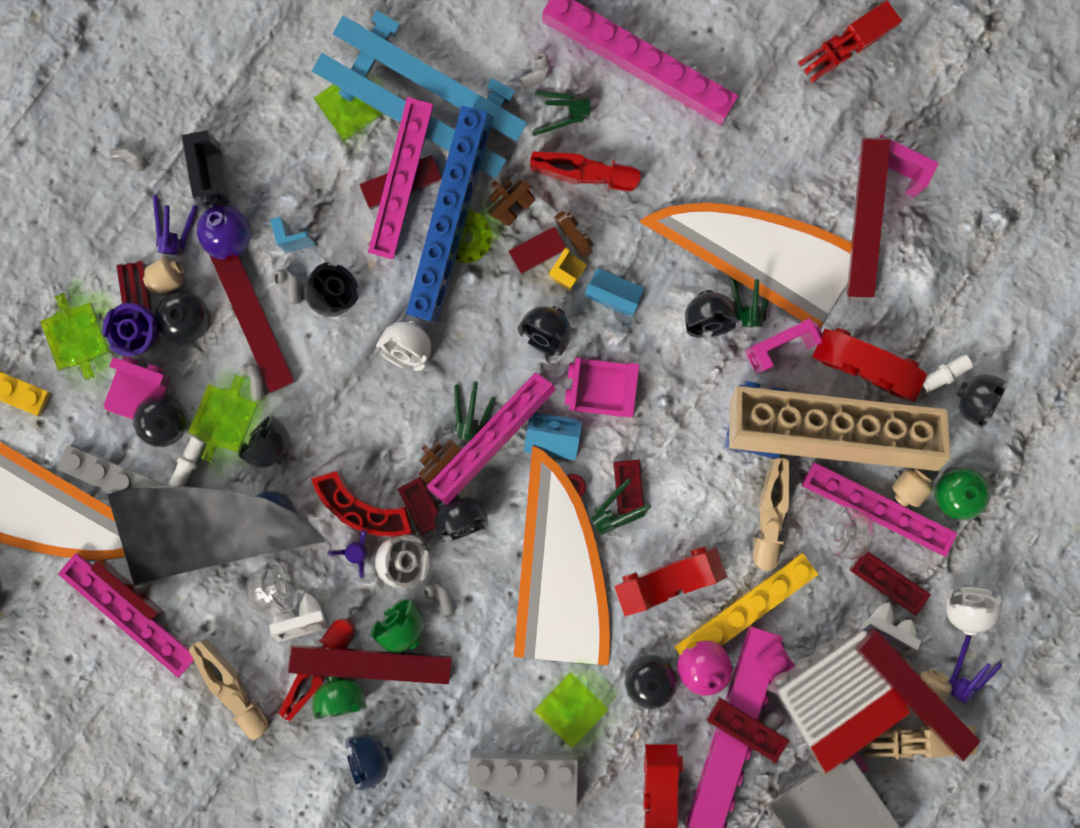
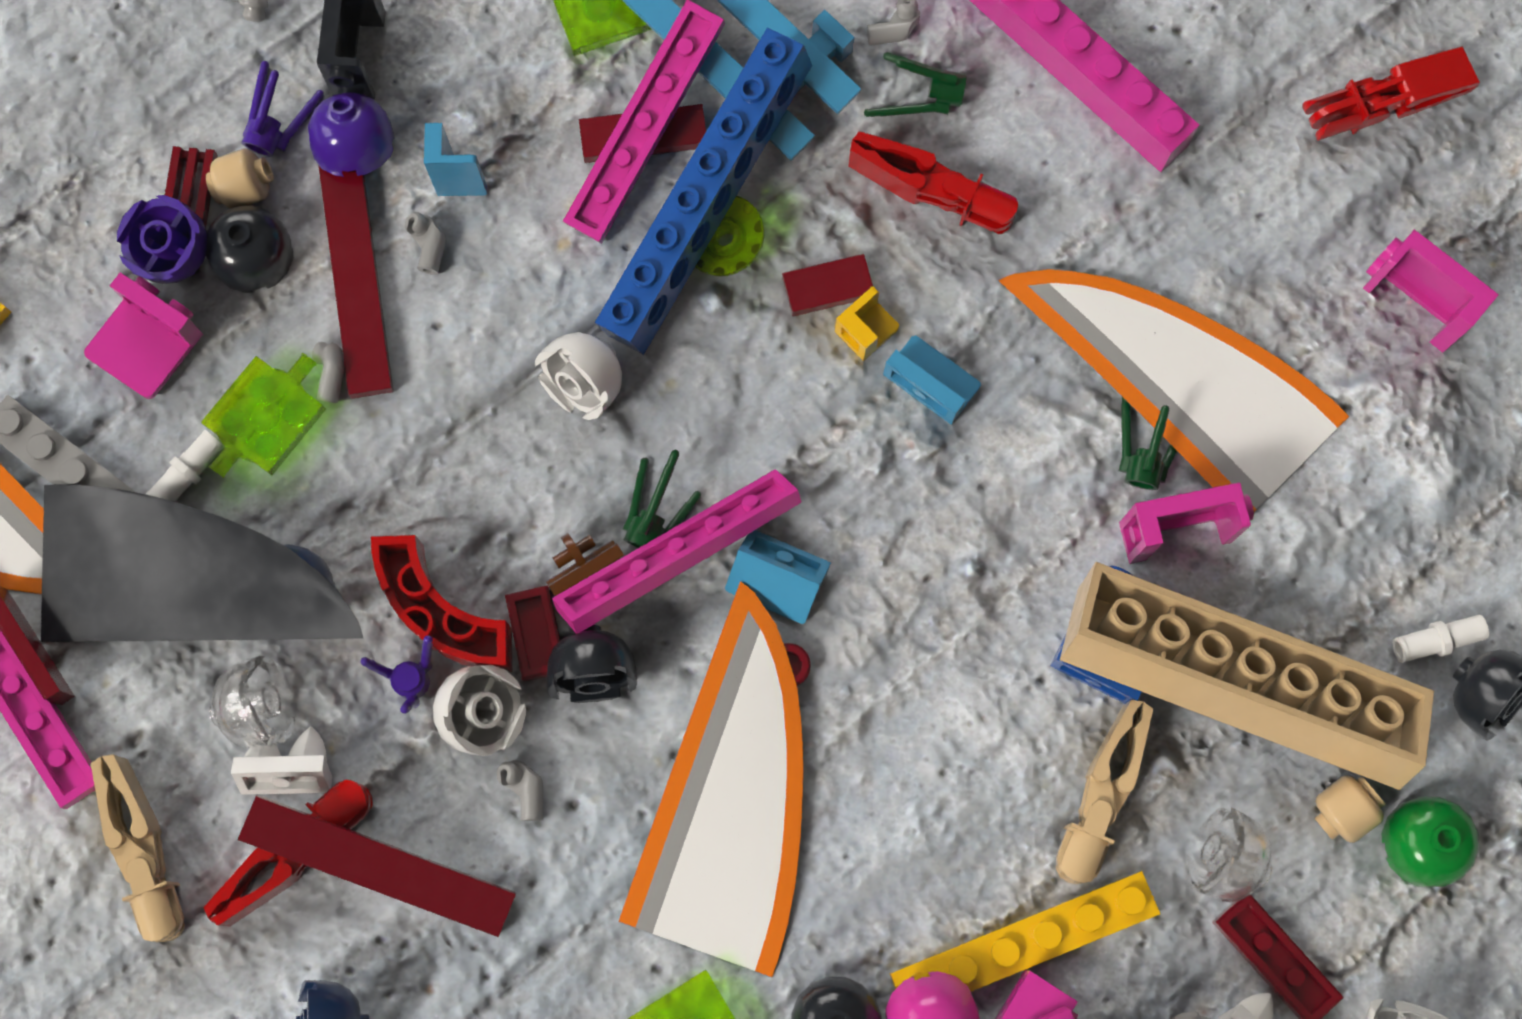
camera: 15 degrees right, 10 degrees down
clear neon green plate [40,293,111,381] -> none
black cylinder [133,395,187,447] -> none
black cylinder [238,415,289,469] -> none
black cylinder [304,262,359,317] -> none
green cylinder [312,676,367,720] -> none
green cylinder [371,599,424,652] -> none
reddish brown hips [487,179,535,226] -> none
black cylinder [517,306,572,356] -> none
reddish brown plate [553,211,594,259] -> none
dark pink panel [565,357,639,418] -> none
dark green plant [591,478,651,536] -> none
dark red tile [613,459,645,514] -> none
red brick [614,546,727,617] -> none
black cylinder [685,290,739,338] -> none
dark pink plate [801,462,958,557] -> none
red brick [812,328,927,403] -> none
dark red tile [846,137,891,298] -> none

